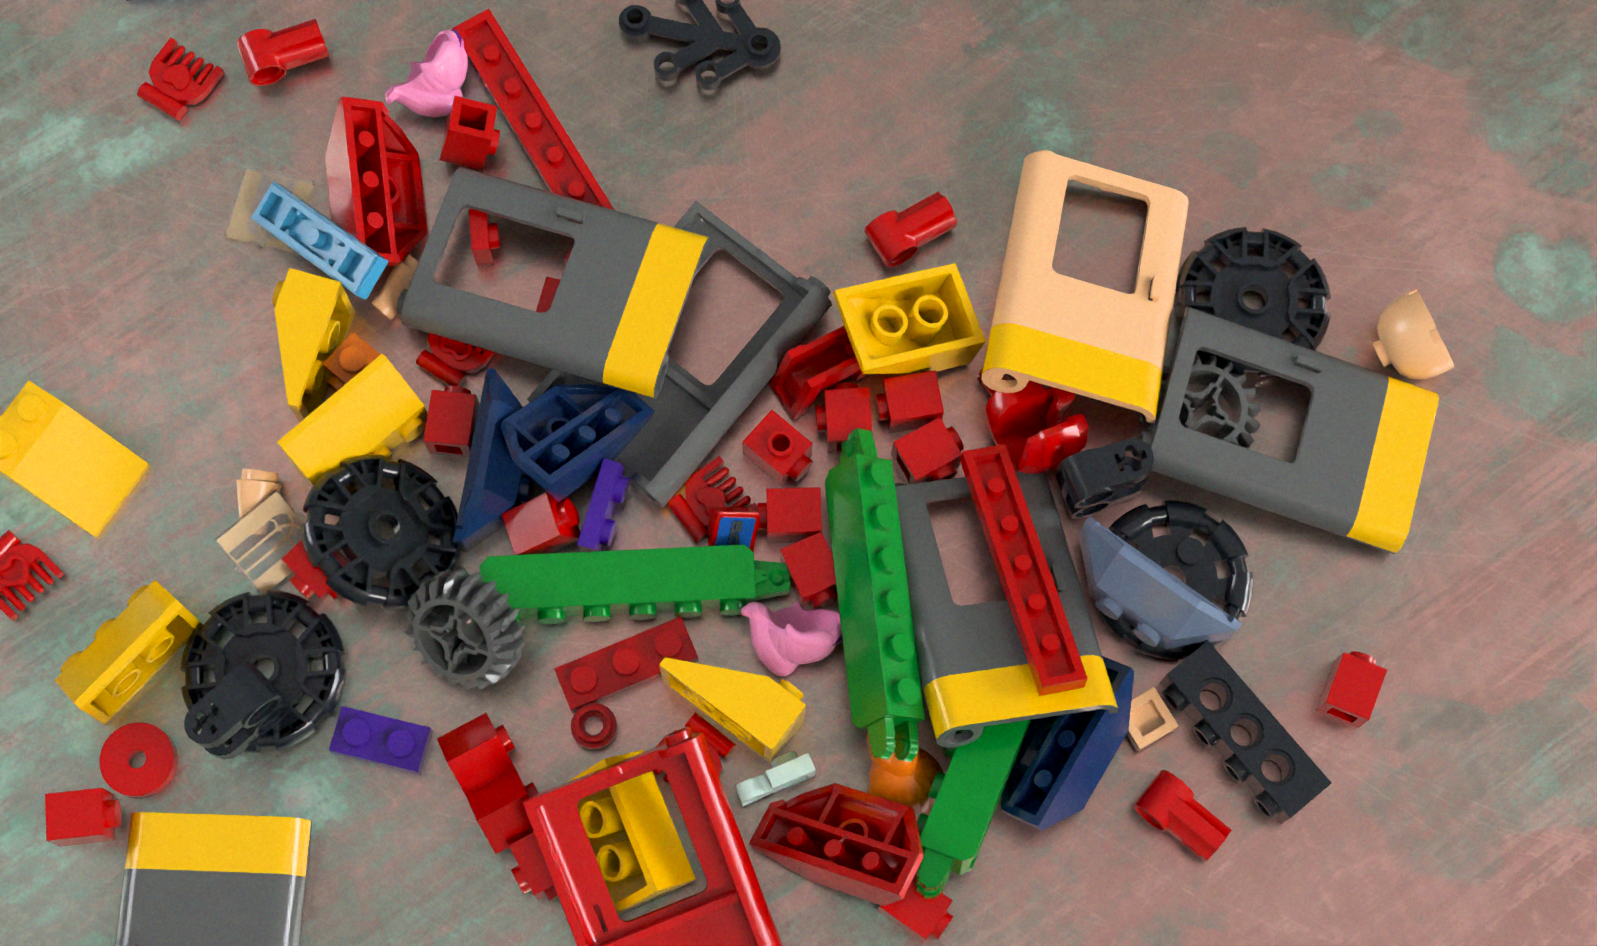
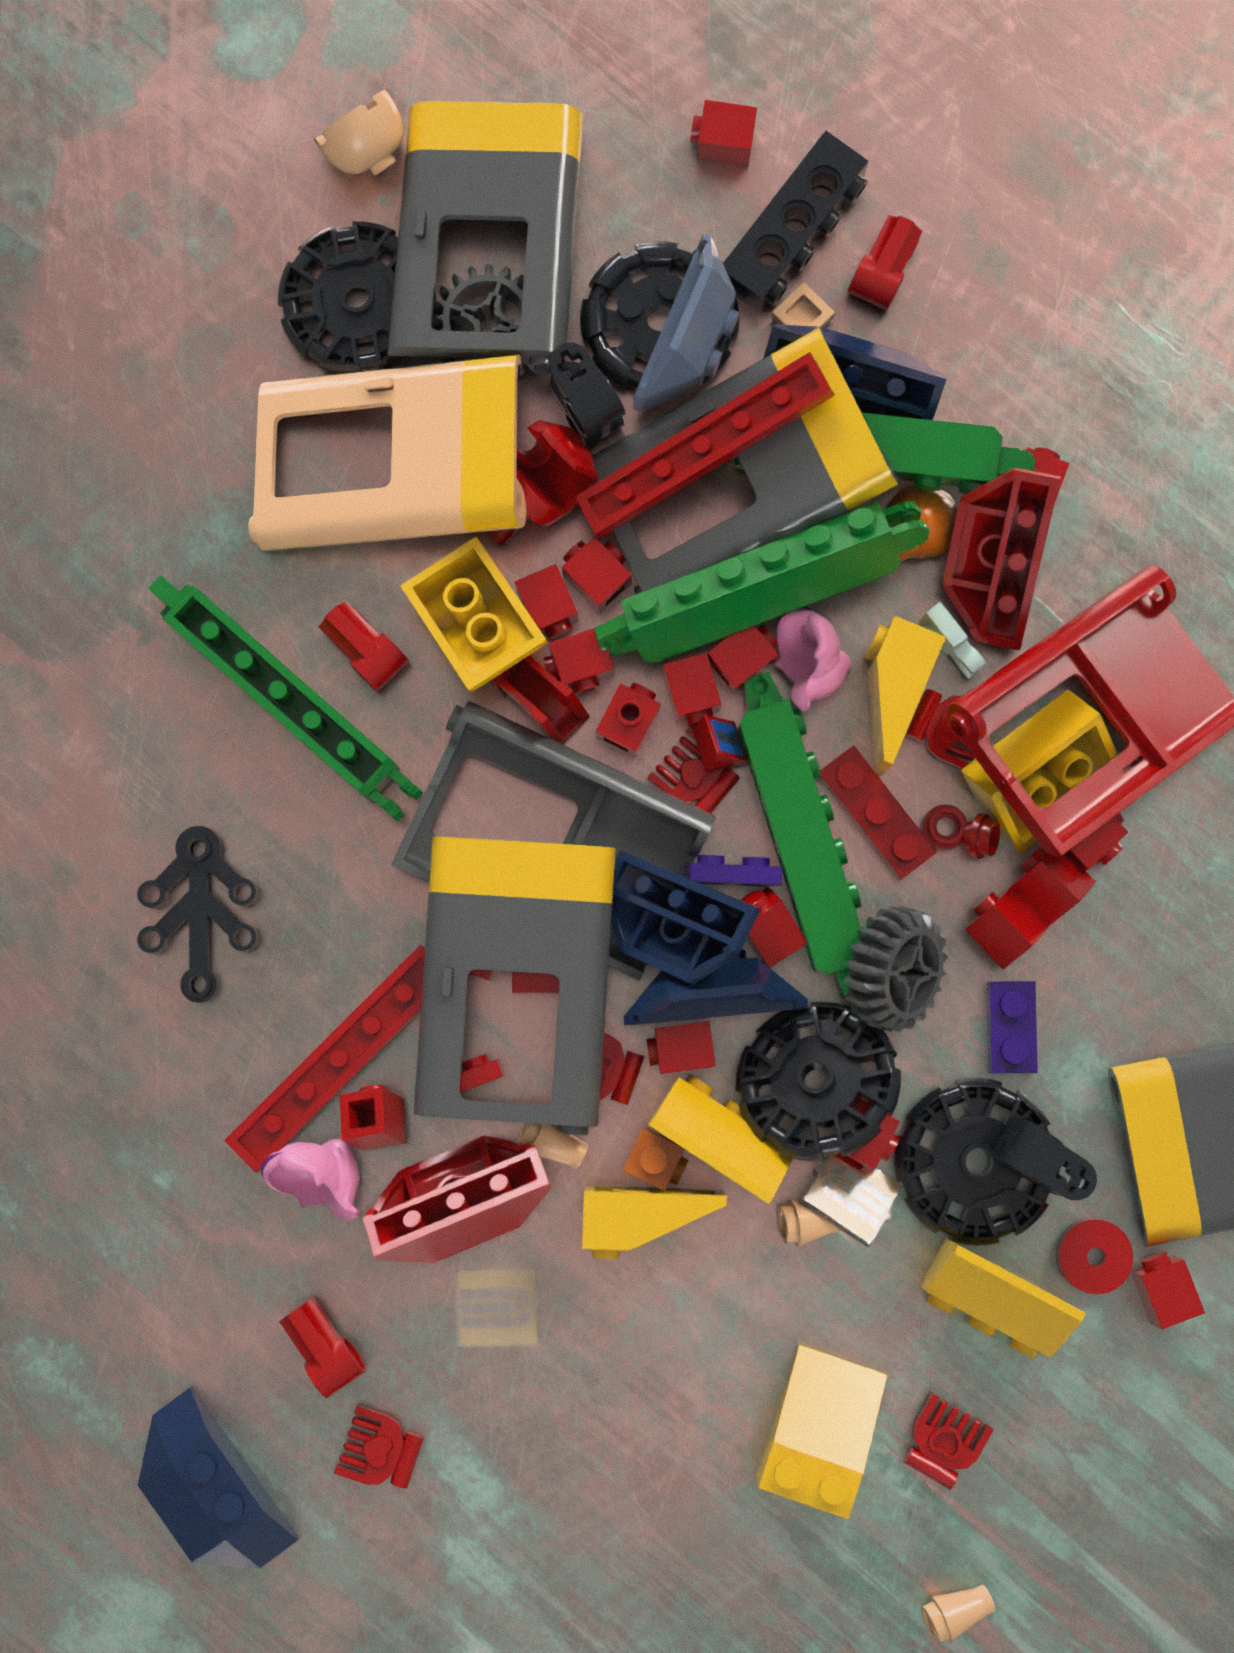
camera: 100 degrees left, 10 degrees up
dark azure plate [251,181,389,300] -> none
none -> green hinge [148,575,423,822]
none -> red plate [963,813,1000,859]

